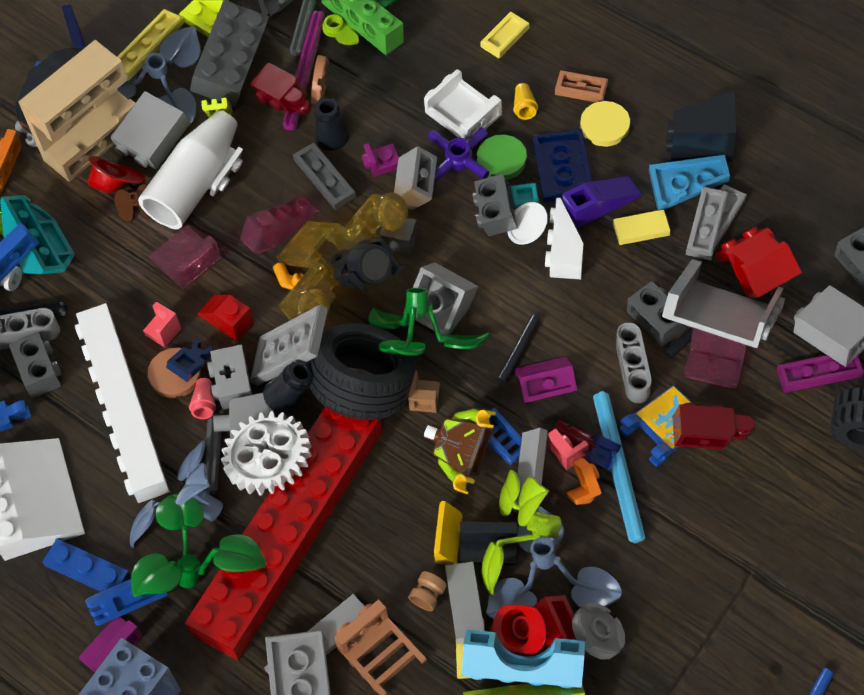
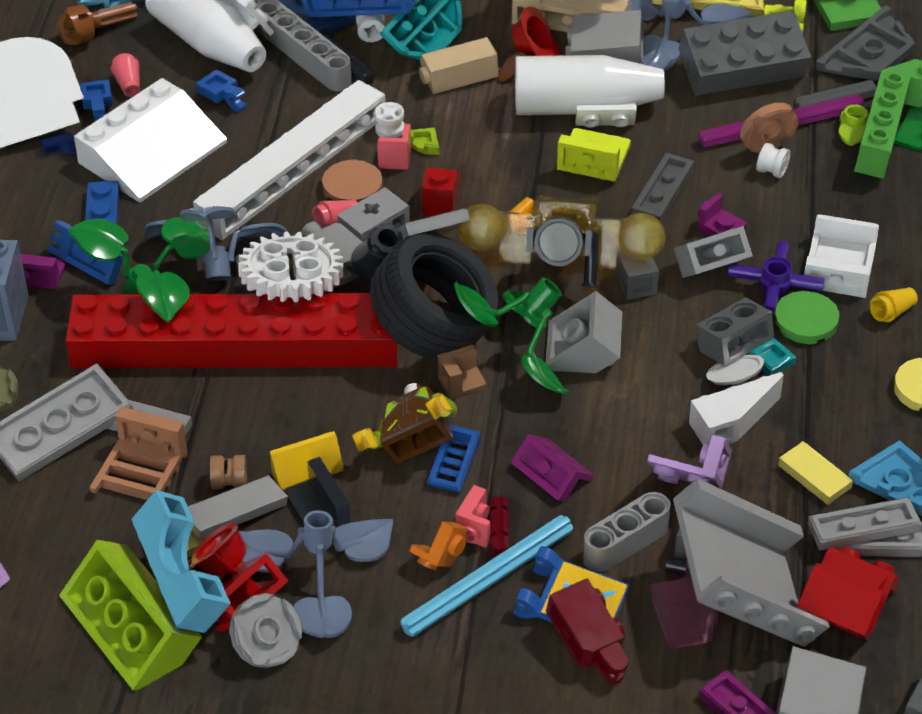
camera: 55 degrees right, 15 degrees down
dark grey brick [9,332,62,399] -> none
clear pink bracket [150,226,221,289] -> none
dark blue plate [166,339,213,382] -> none
neon yellow tile [201,98,233,118] -> none
clear pink slope [240,196,319,255] -> none
dark red hinge [250,63,312,115] -> none
black plant [314,98,349,151] -> none
lime plant [482,470,561,595] -> none
black bar [496,315,540,384] -> none
light grey tile [513,428,548,513] -> none
clear blue tile [532,129,592,202] -> none
dark purple slope [562,176,642,229] -> none
clear blue wheel [585,434,622,471] -> none
none -> white wheel [375,102,404,138]
none -> lime tile [411,128,439,155]
none -> tan brick [419,37,498,94]
none -> neon yellow bracket [557,128,631,182]
none -> lavender bracket [647,435,732,489]
none -> white wheel [756,142,791,179]

